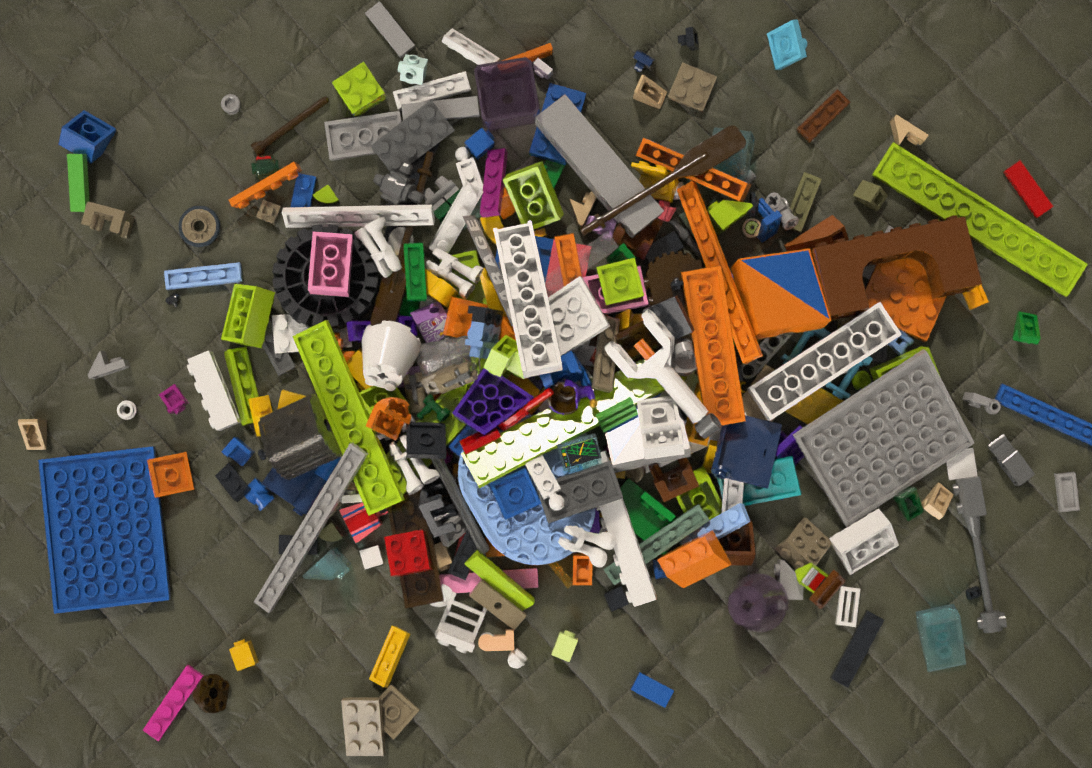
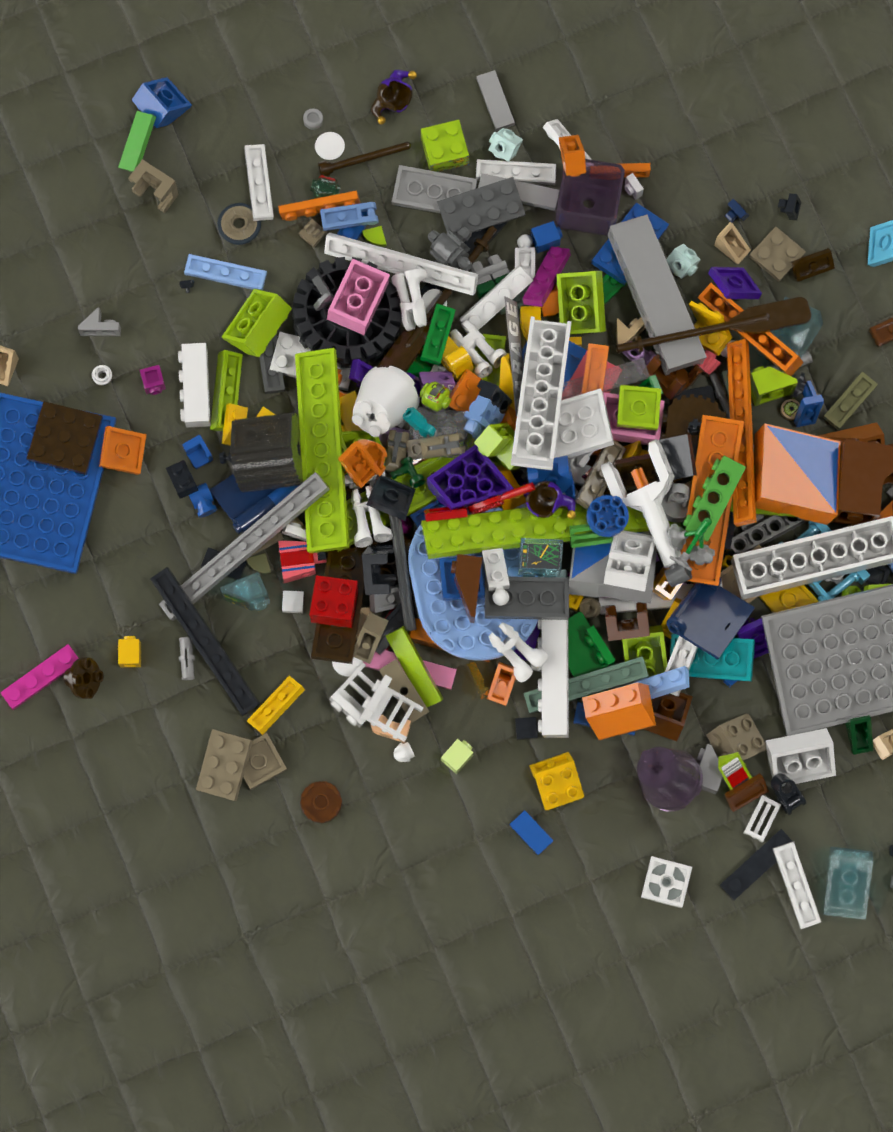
camera: 20 degrees right, 10 degrees down
light grey connector [765,193,799,230] -> none
none -> dark brown plate [27,401,103,475]
none -> black tile [150,567,260,716]
none -> light grey pin [178,637,195,680]
none -> white tile [244,144,274,221]
none -> reddish brown tile [300,781,342,823]
none -> dark grey tile [312,275,335,311]
none -> white sticker [315,132,345,160]
none -> medium blue plate [320,202,379,231]
none -> dark tan slope [354,613,389,664]
none -> white plate [360,675,424,742]
none -> dark brown piece [371,70,417,125]
none -> teal bar [403,407,436,438]
none -> lime head [420,381,451,412]
none -> reddish brown slope [451,554,482,623]
none -> yellow bracket [529,752,584,810]
none -> orange slope [558,135,586,177]
none -> blue tile [586,495,629,537]
none -> white piece [641,856,692,908]
none -> light aqua brick [666,243,701,279]
none -> light grey plant [667,518,715,571]
none -> bright green brick [683,456,746,543]
none -> dark purple tile [708,267,762,299]
none -> black piece [771,773,807,815]
none -> white tile [773,842,821,929]
none -> dark brown plate [791,248,835,282]

